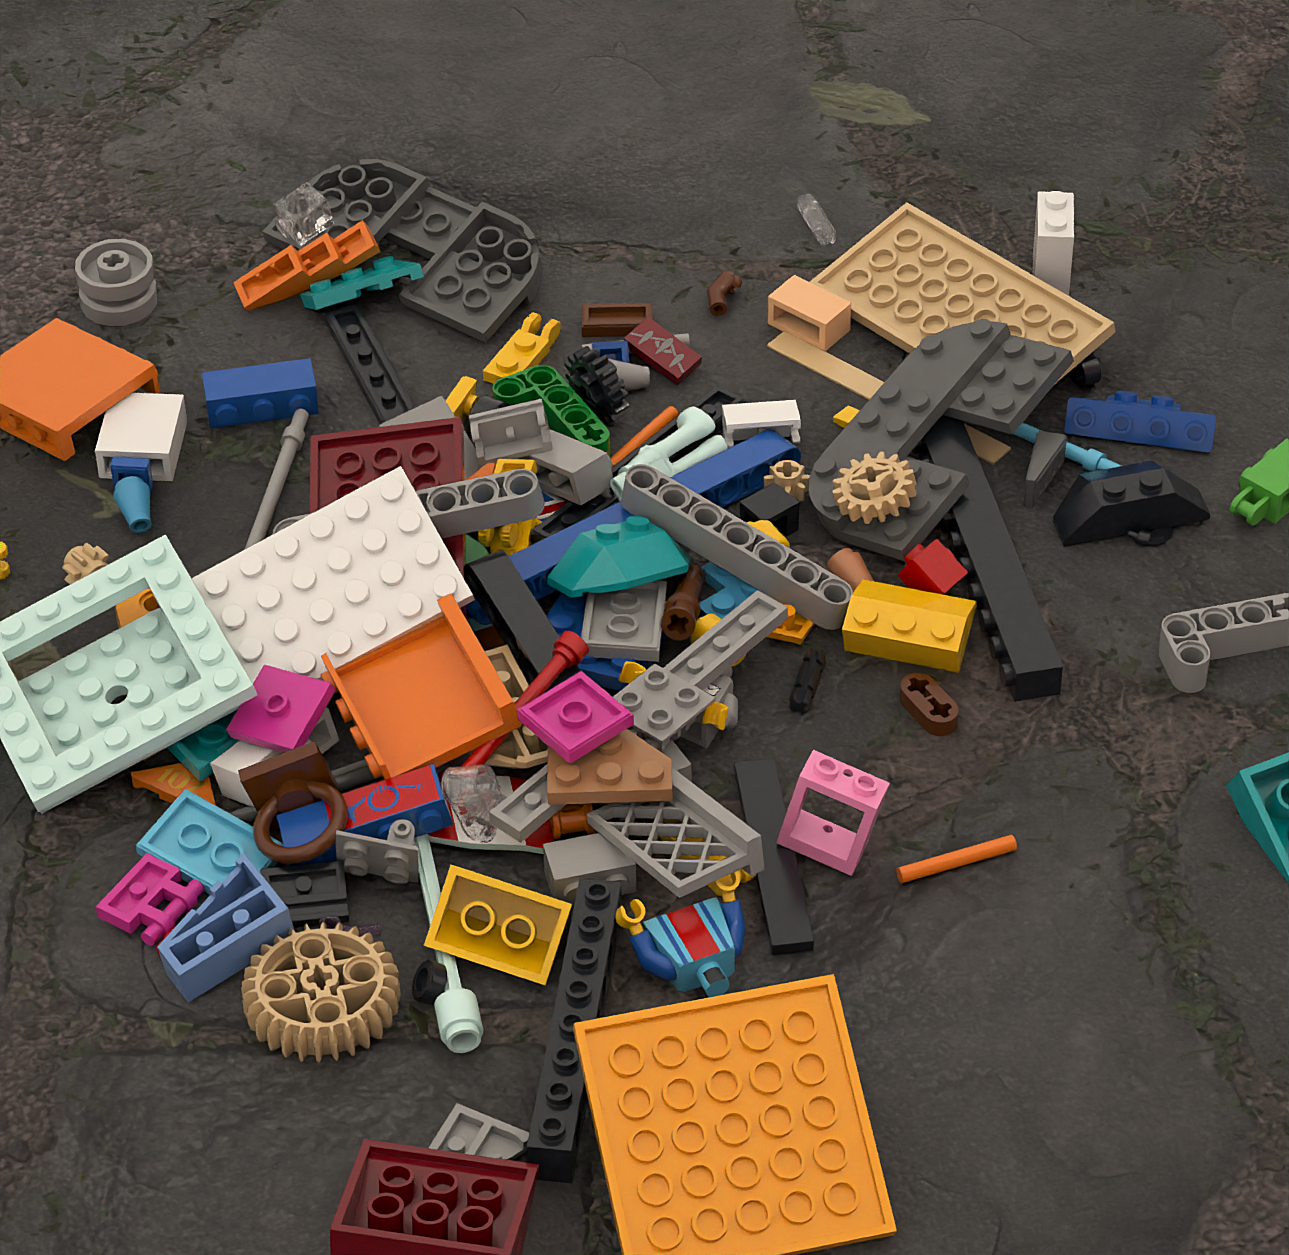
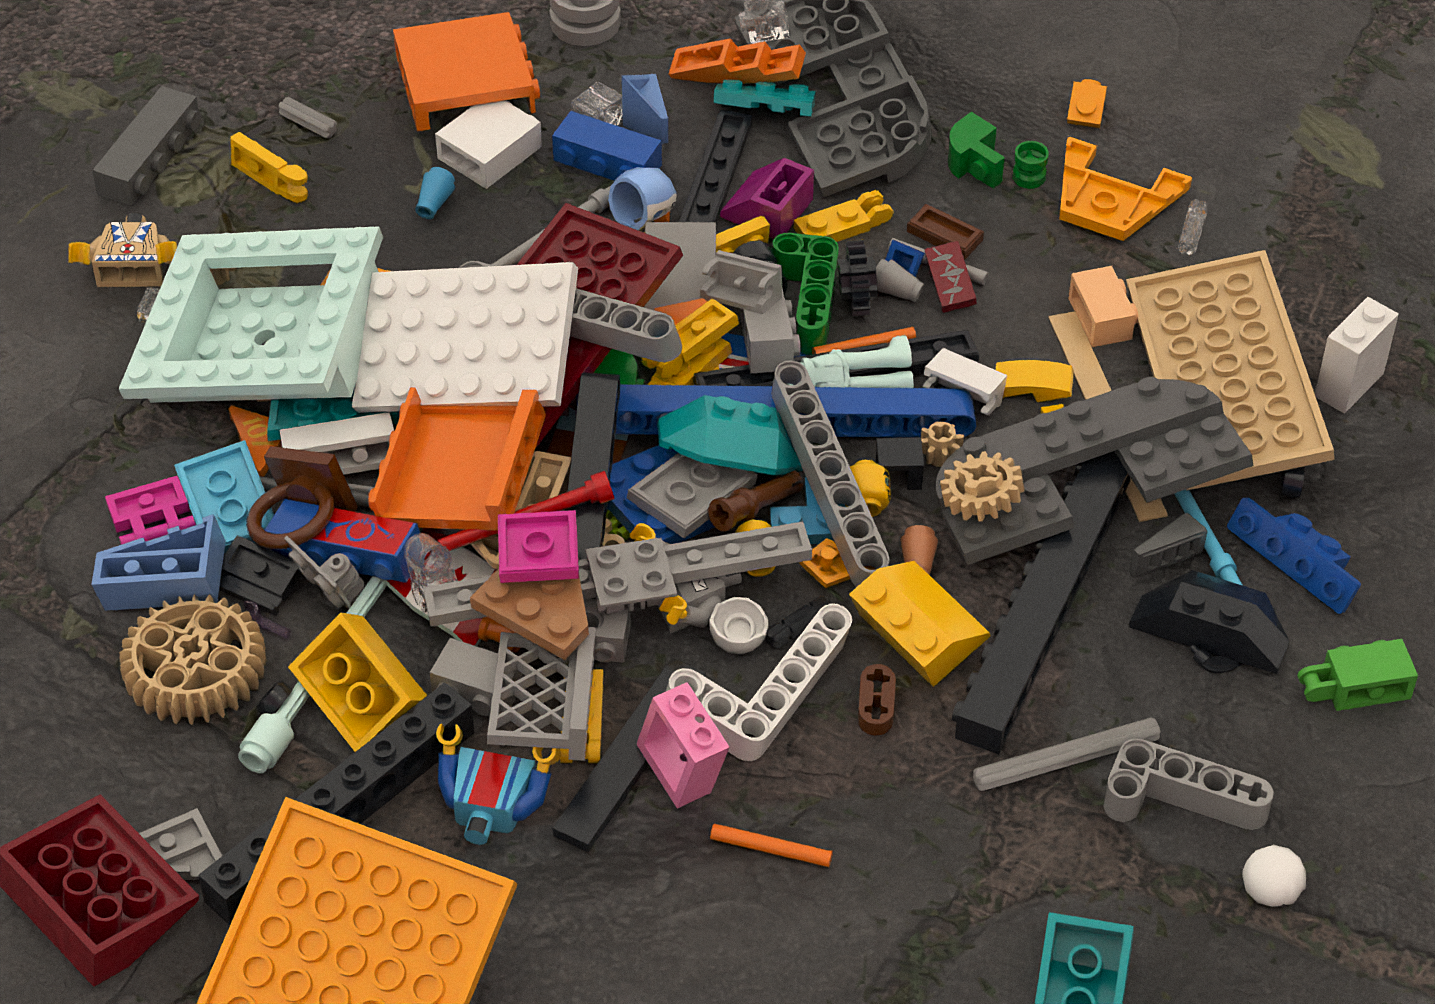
camera: 35 degrees right, 5 degrees up
tan gear [63,543,109,585] -> none
blue tile [110,457,154,495] -> none
dark pink plate [226,664,335,753] -> none
reddish brown arm [707,271,742,316] -> none
red brick [897,539,968,595] -> none
none -> clear brick [571,81,623,126]
none -> light blue piece [608,167,677,231]
none -> medium blue slope [622,74,668,144]
none -> white beam [666,604,852,761]
none -> white hair [709,597,768,654]
none -> magenta slope [720,158,814,239]
none -> green brick [947,112,1005,189]
none -> light grey axle [973,717,1161,791]
none -> yellow slope [996,360,1074,402]
none -> green wheel [1012,141,1049,189]
none -> light orange wing [1059,137,1192,241]
none -> light orange bracket [1067,79,1107,128]

